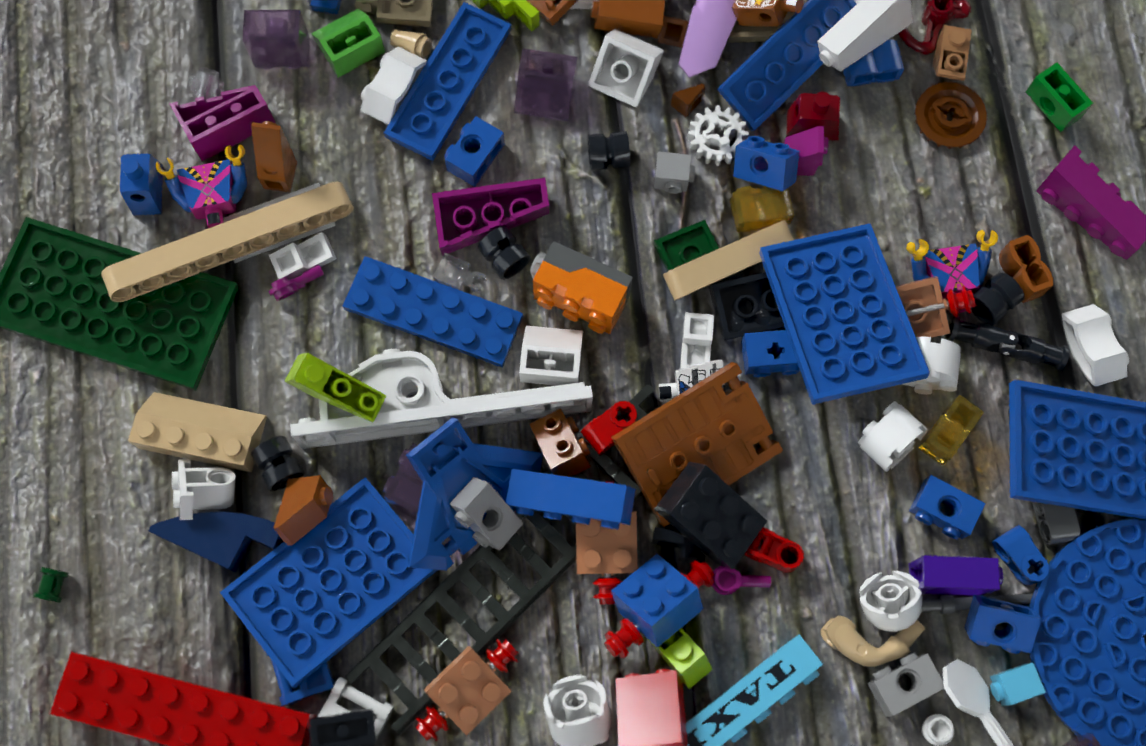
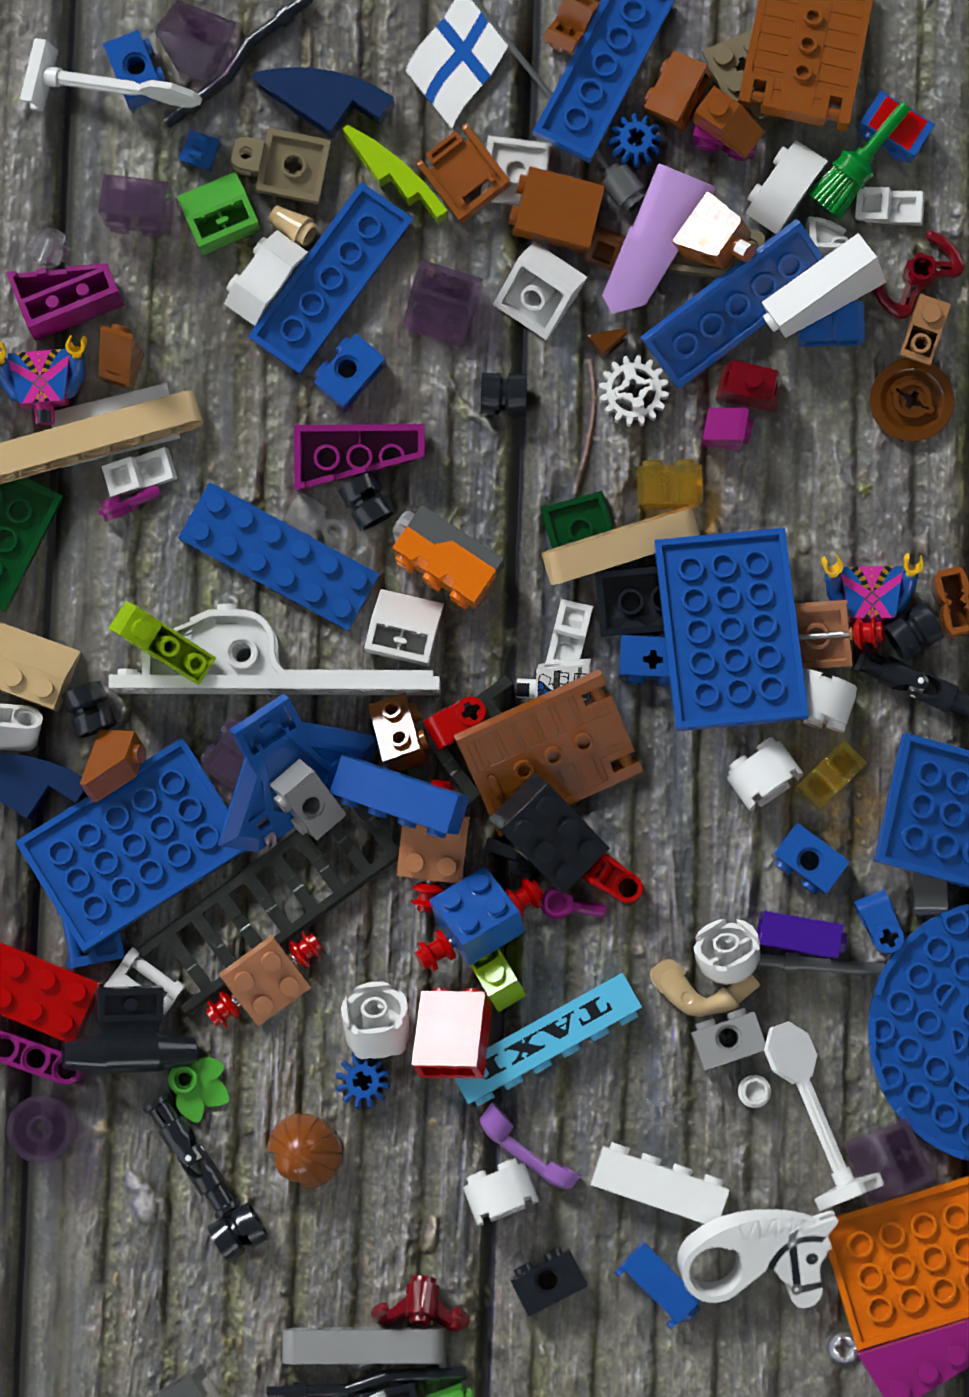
camera: 15 degrees right, 10 degrees up
light grey brick [654,152,695,193] -> none
blue brick [733,136,800,191] -> none
blue brick [964,594,1041,654] -> none
medium azure brick [990,662,1046,706] -> none

